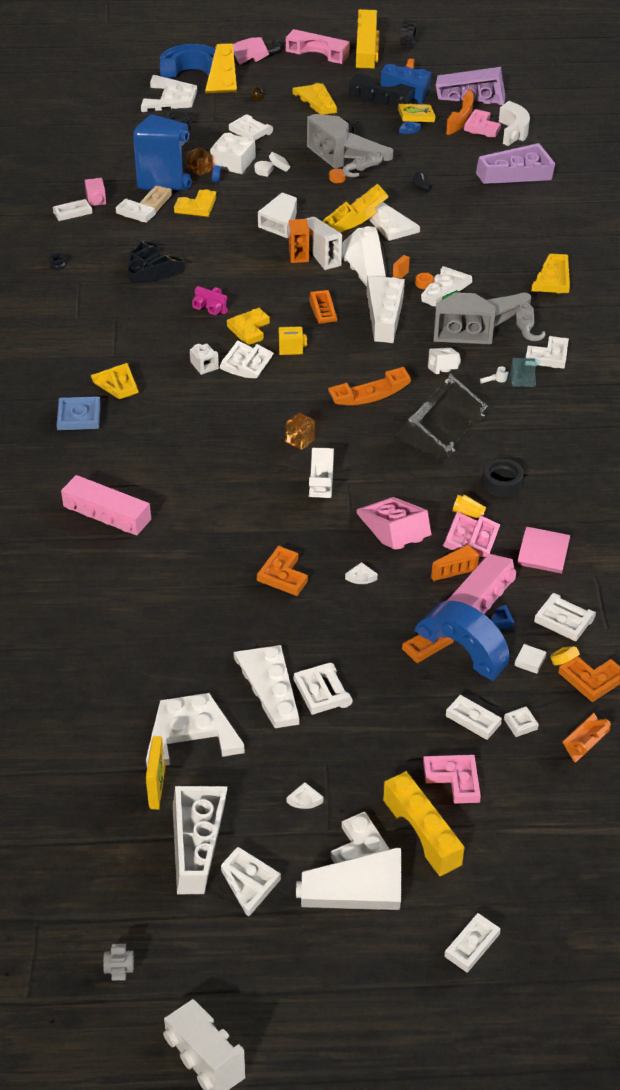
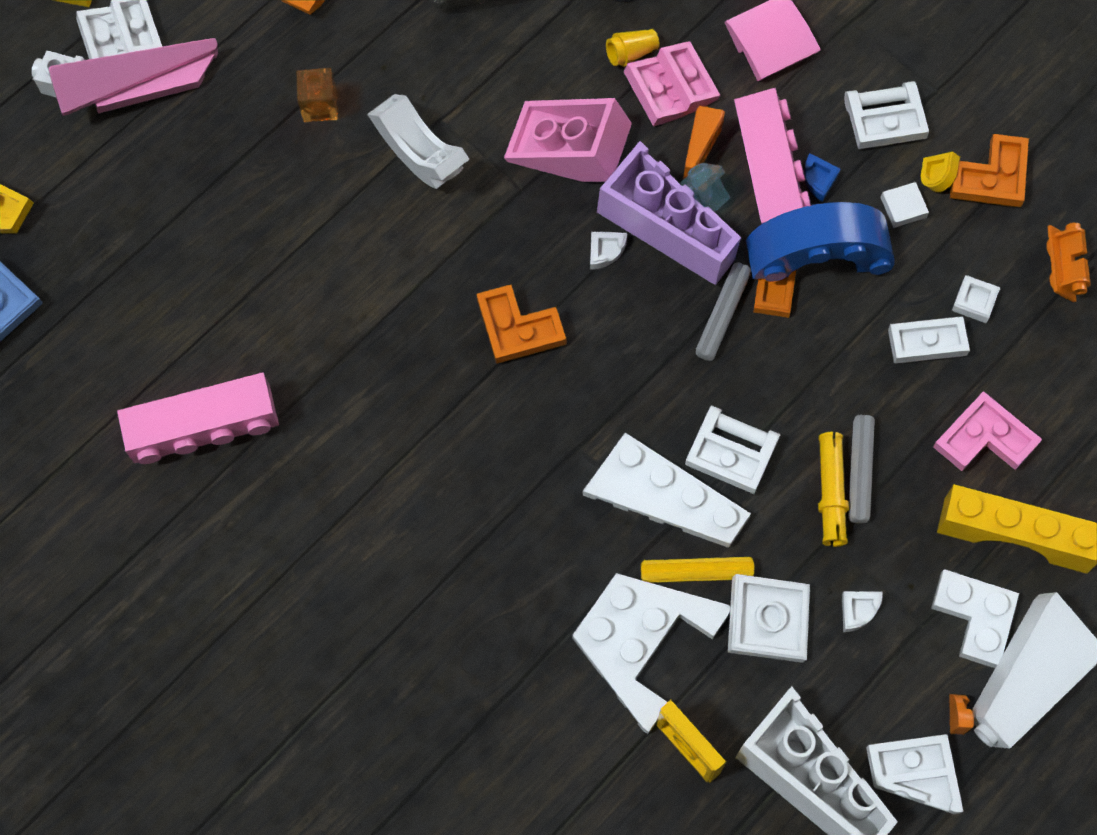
camera: 40 degrees left, 25 degrees up
none -> bright pink wedge [48,38,218,116]
none -> lavender wedge [597,141,741,285]
none -> yellow axle [641,557,754,583]
none -> clear light blue bracket [679,163,730,212]
none -> light grey axle [696,262,751,361]
none -> white tile [728,574,810,662]
none -> yellow pin [818,432,849,547]
none -> light grey axle [848,415,875,523]
none -> orange tile [949,694,974,735]

